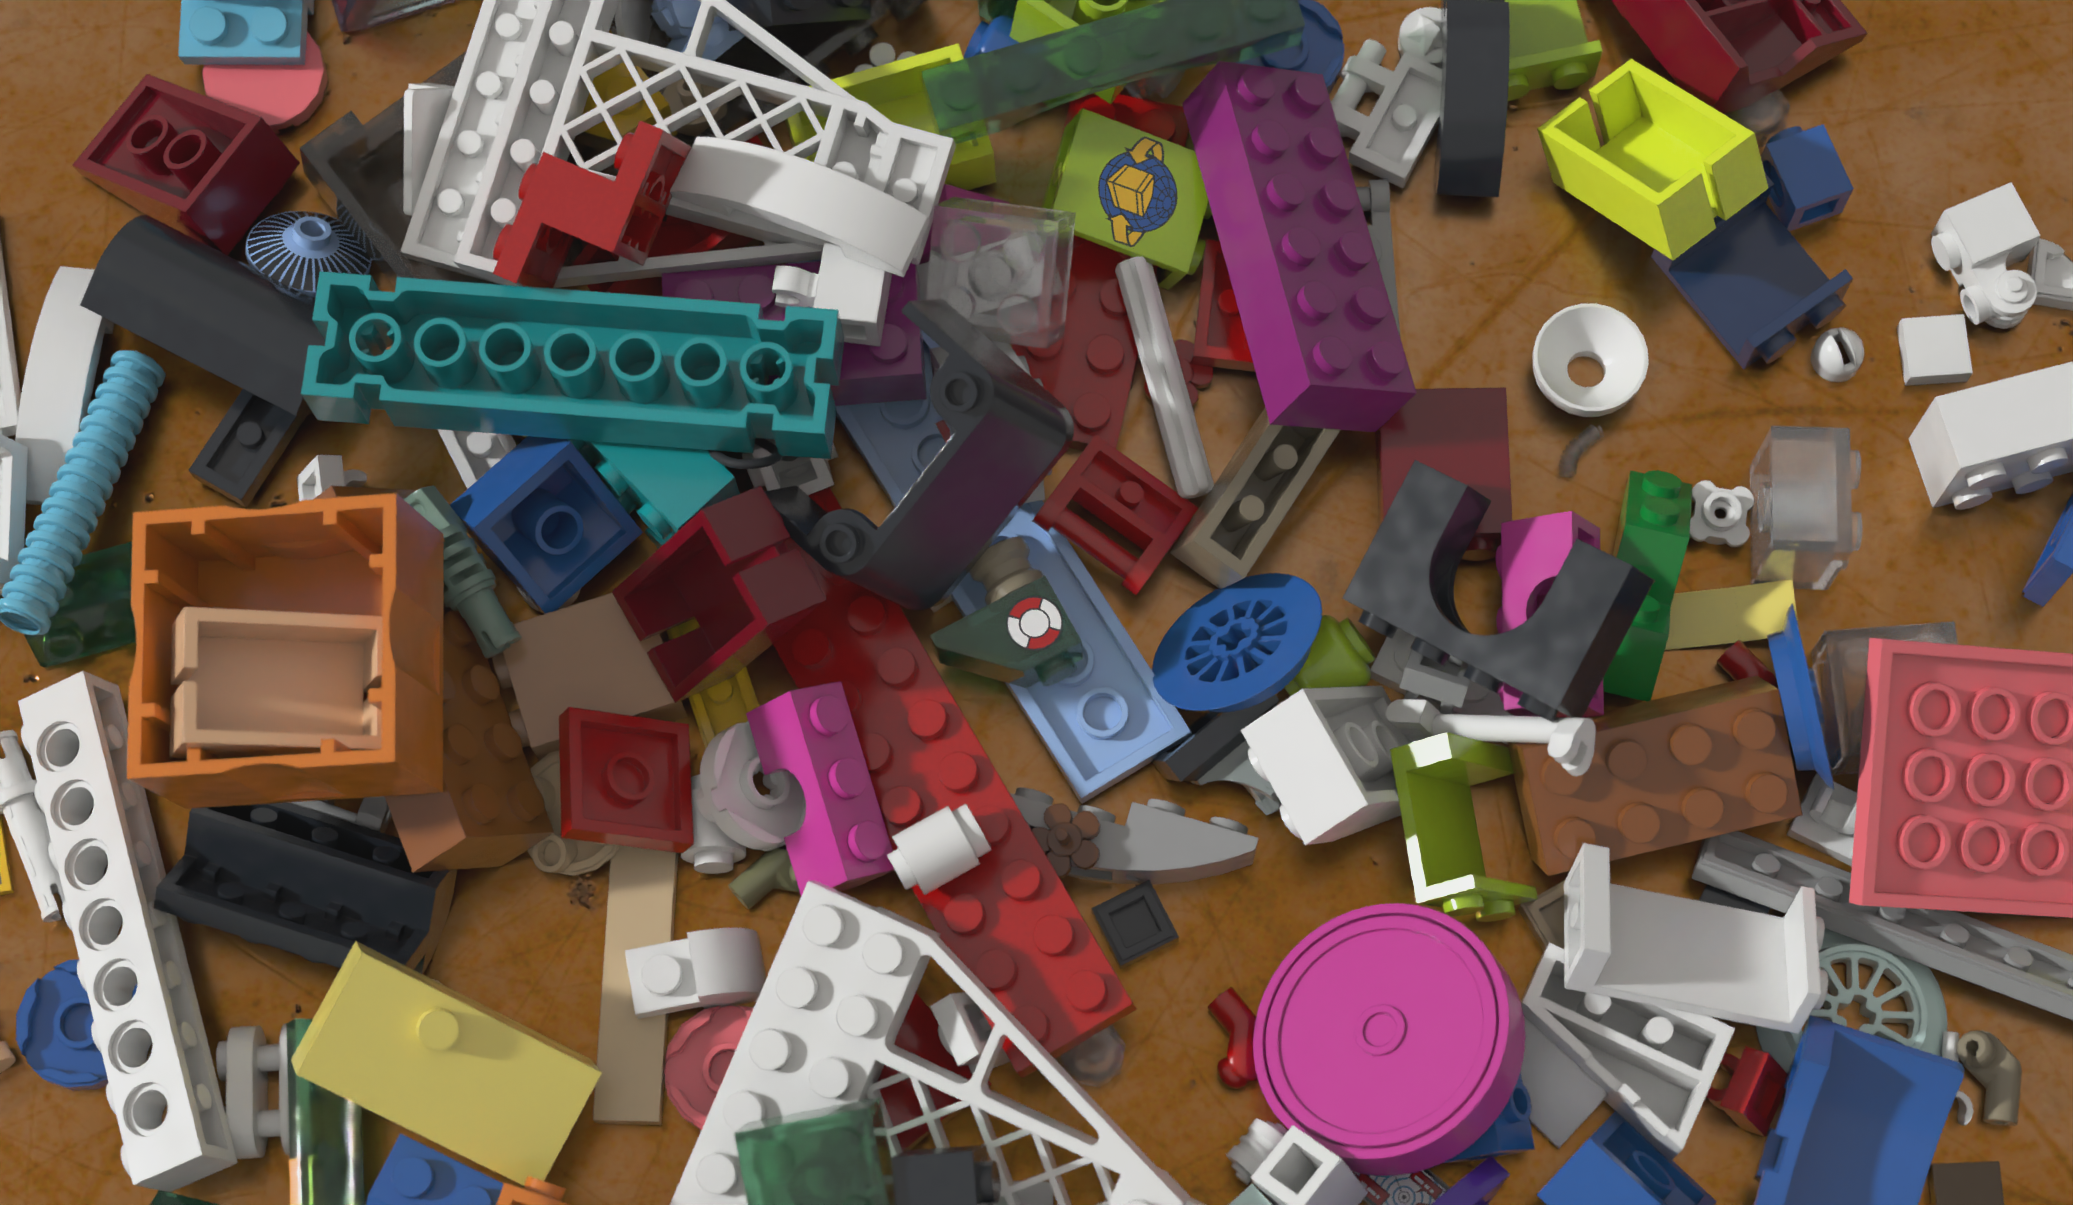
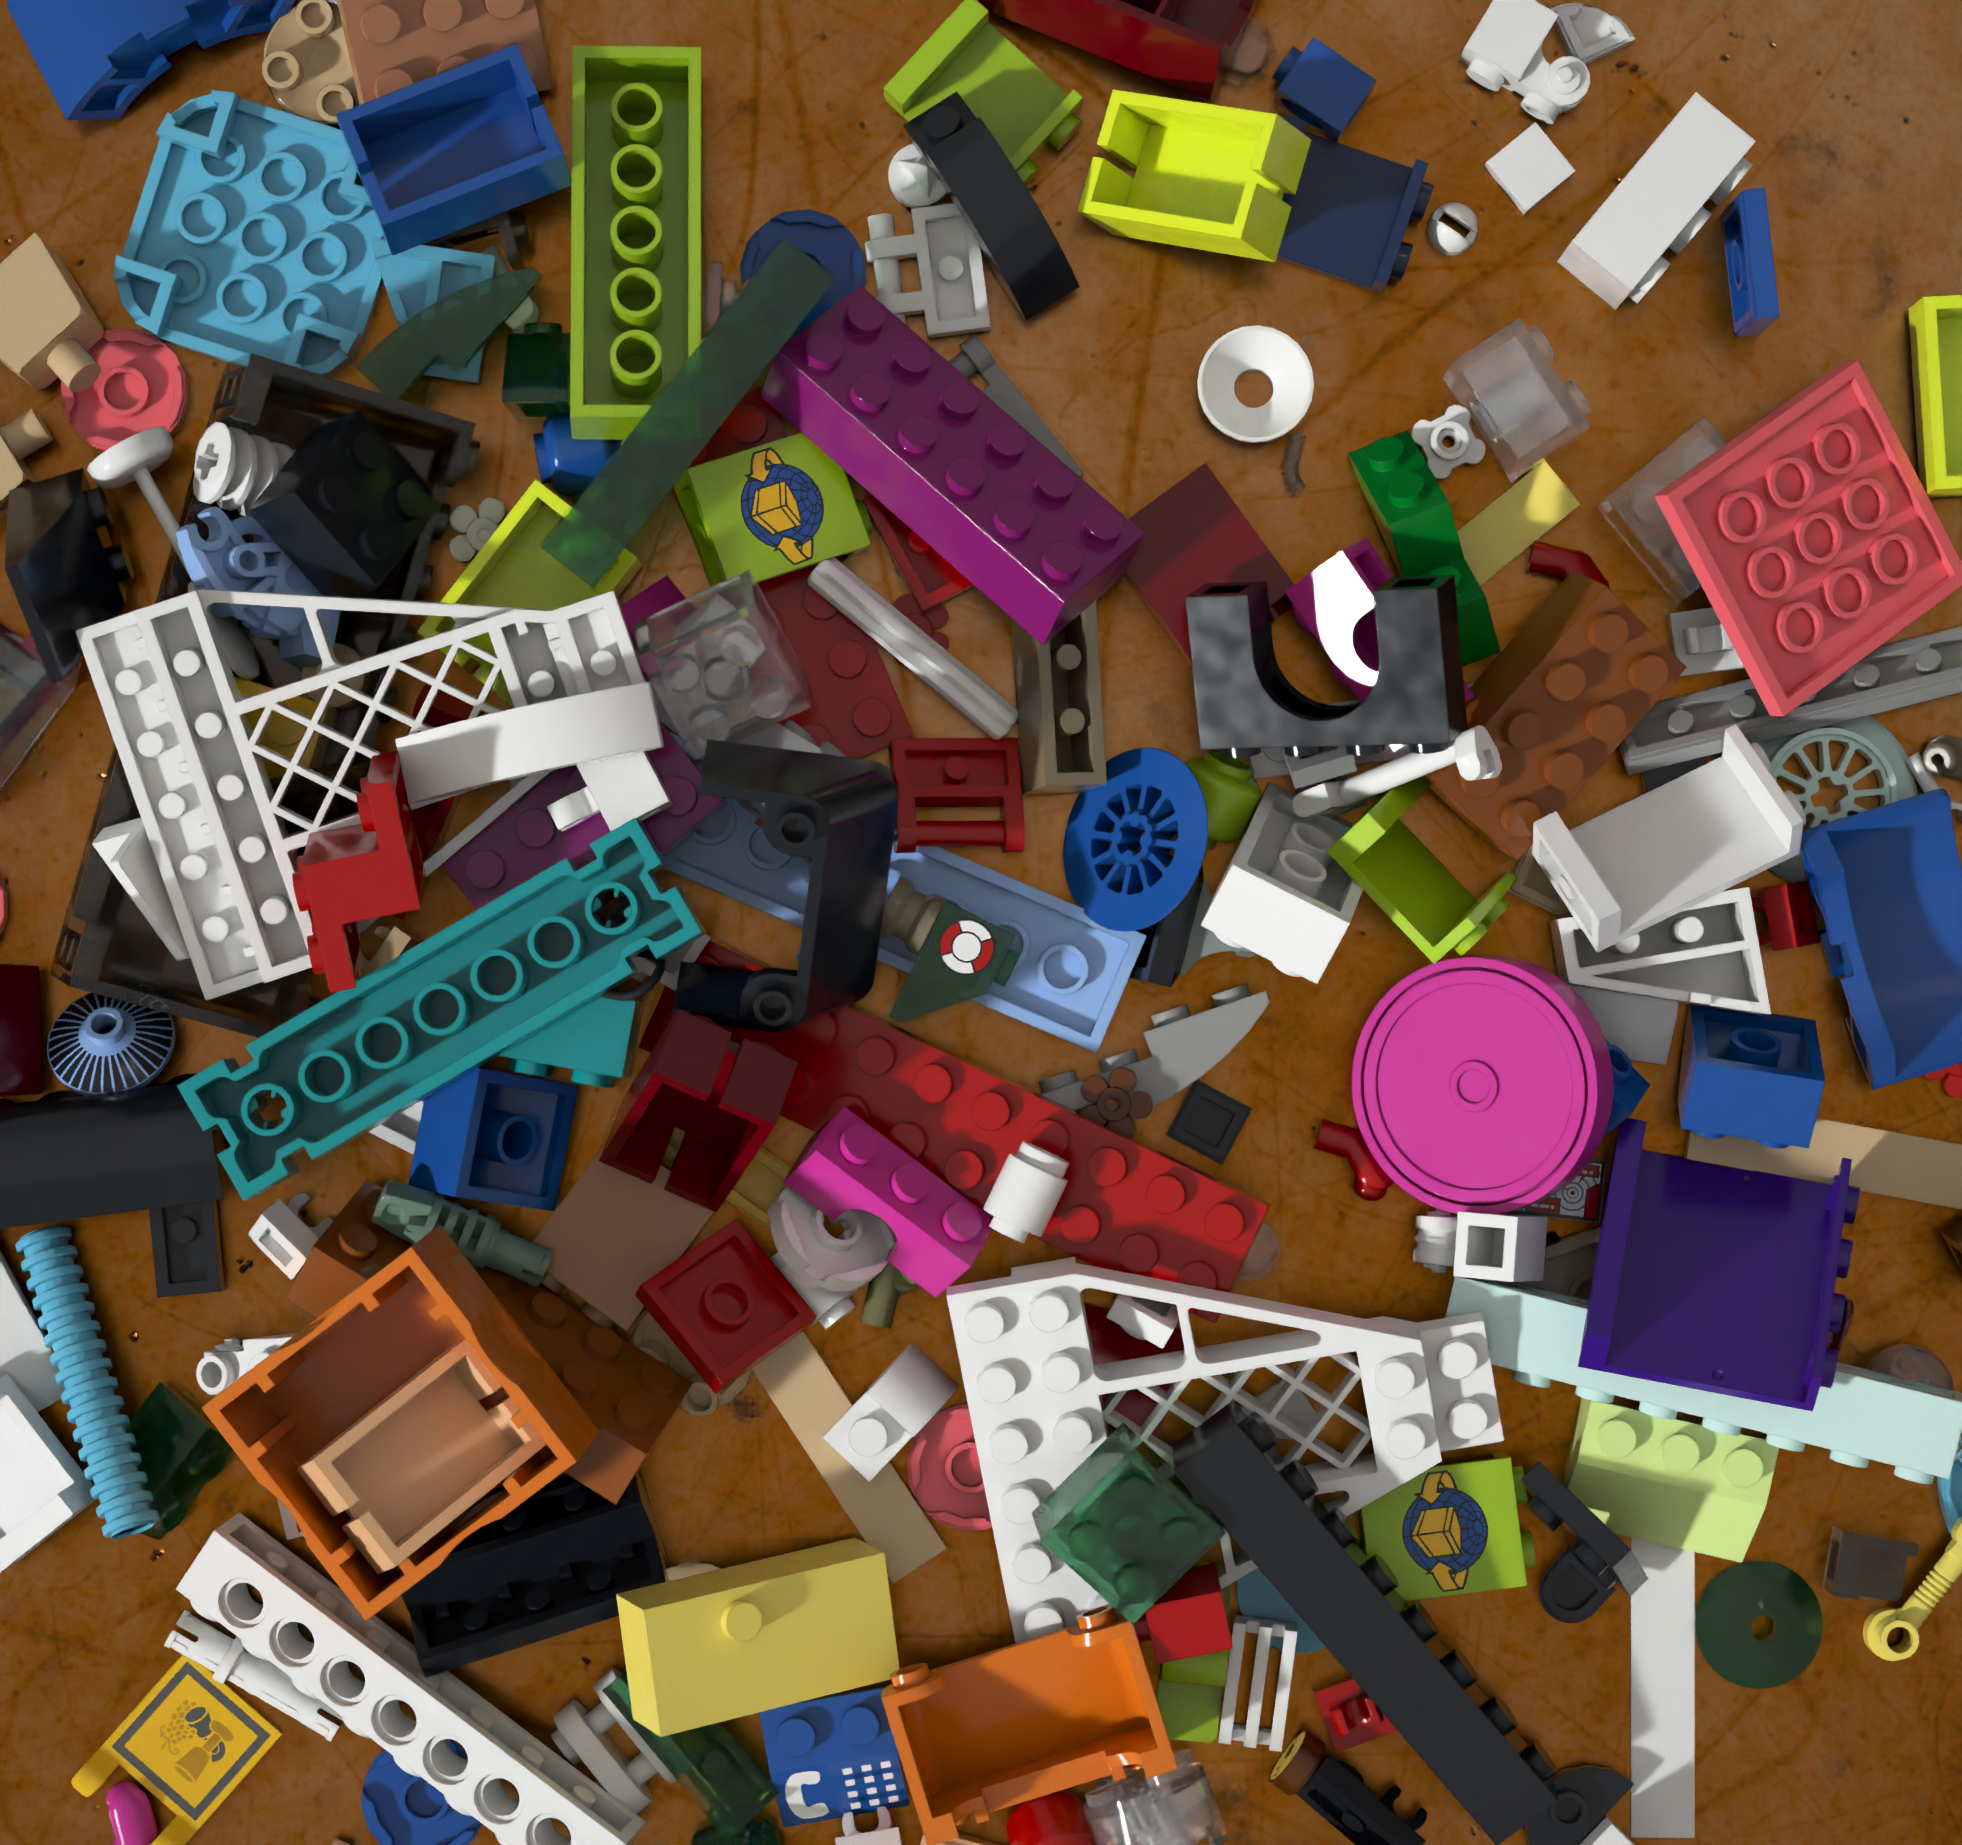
camera: 35 degrees left, 15 degrees up
blue piece [1767,603,1834,790] -> none

